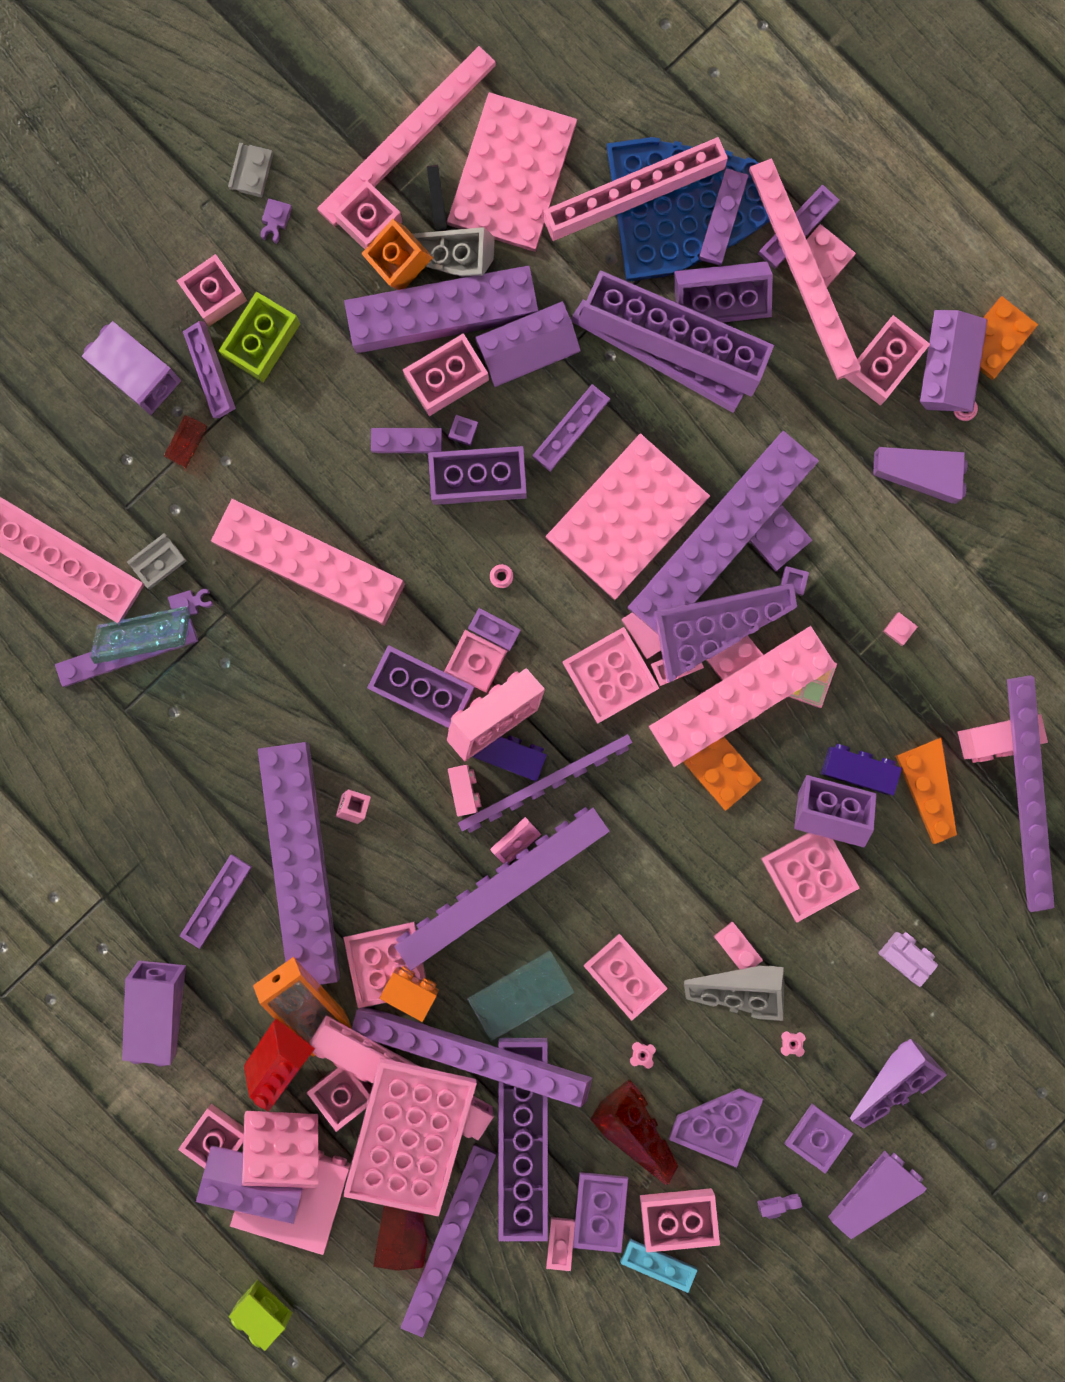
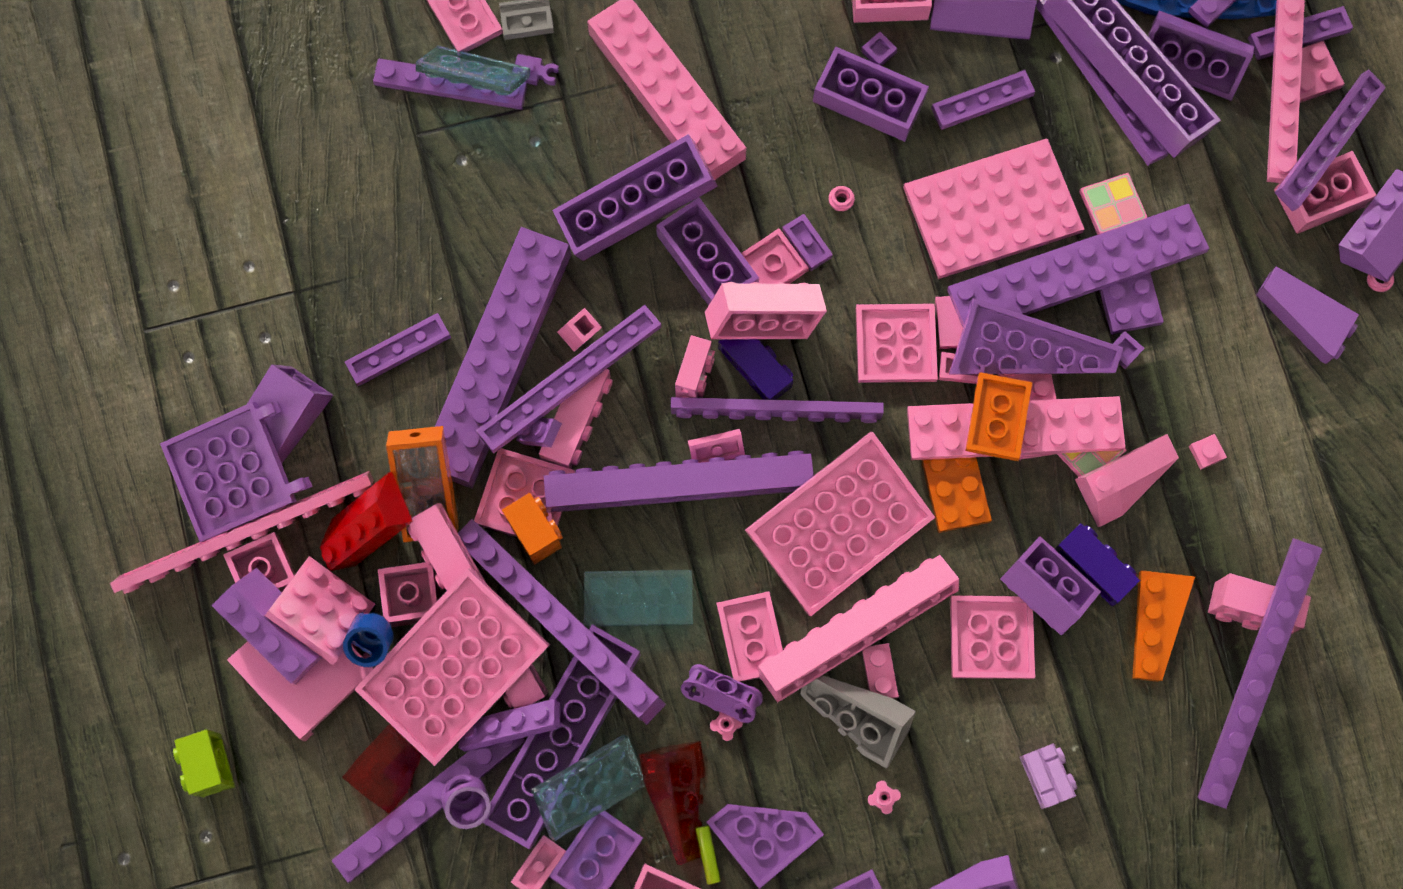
camera: 25 degrees right, 10 degrees down
medium lavender plate [371,428,442,453] -> none
none -> bright pink plate [110,471,374,594]
none -> medium lavender plate [160,402,313,542]
none -> blue piece [343,613,393,667]
none -> medium lavender piece [441,774,491,829]
none -> medium lavender plate [459,699,560,752]
none -> medium lavender plate [476,305,661,454]
none -> medium lavender plate [516,418,562,447]
none -> clear light blue plate [531,735,647,841]
none -> bright pink brick [539,369,613,469]
none -> medium lavender brick [552,134,718,261]
none -> medium lavender piece [681,664,763,723]
none -> lime piece [695,825,721,884]
none -> bright pink plate [745,432,935,616]
none -> bright pink brick [758,555,959,702]
none -> orange plate [965,372,1032,461]
none -> bright pink wedge [1075,434,1179,527]
none -> tile [1079,173,1148,235]
none -> medium lavender plate [1275,69,1386,212]

